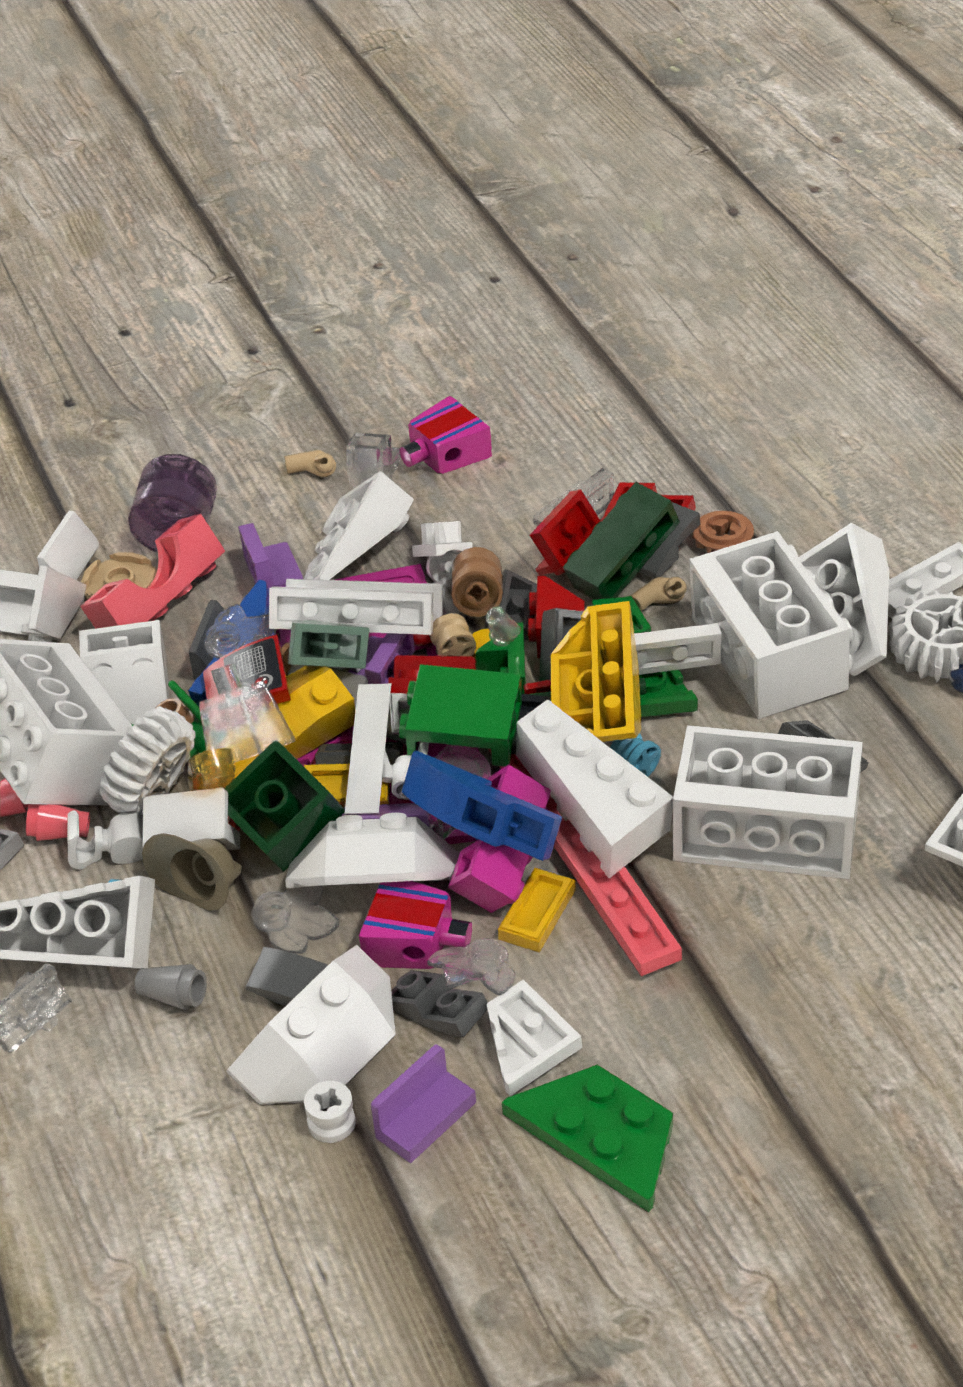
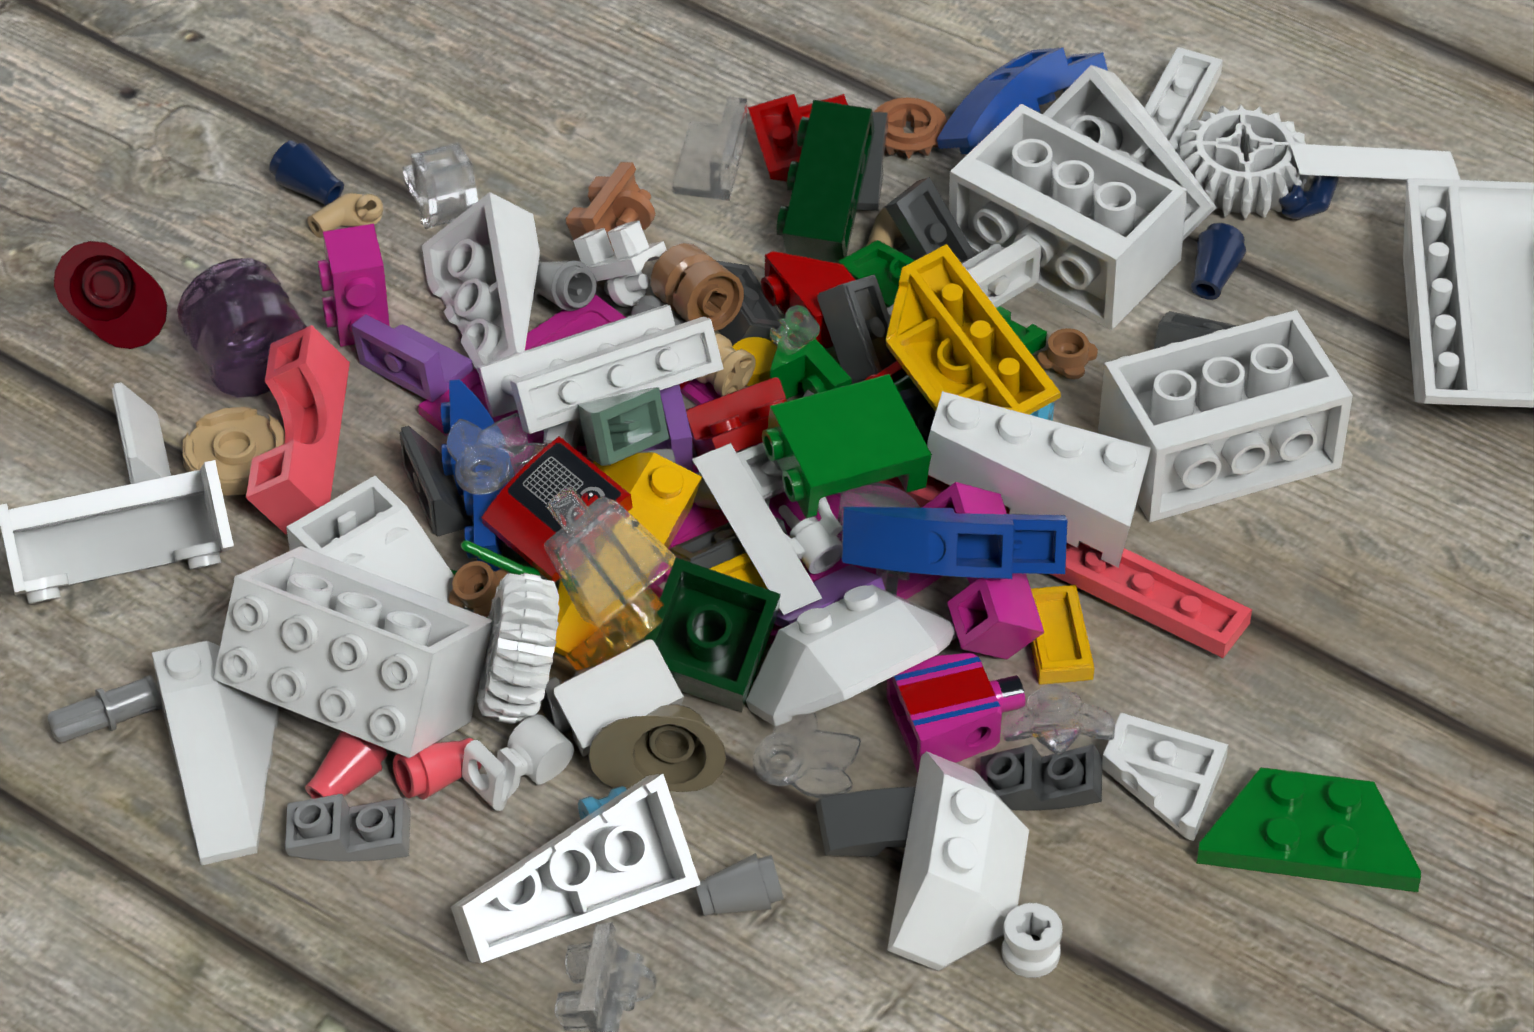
camera: 35 degrees left, 5 degrees up
medium lavender panel [371,1044,476,1163] -> none
dark pink torso [400,396,492,474] -> none
red bracket [529,489,601,576] -> none
none -> dark red piece [54,241,168,349]
none -> dark blue cone [269,140,344,206]
none -> dark pink brick [317,224,390,347]
none -> light grey cone [534,260,596,311]
none -> nougat hips [566,162,656,251]
none -> dark grey slope [885,177,976,263]
none -> blue slope [937,47,1108,155]
none -> medium nougat plate [1037,328,1098,379]
none -> dark blue cone [1191,223,1246,300]

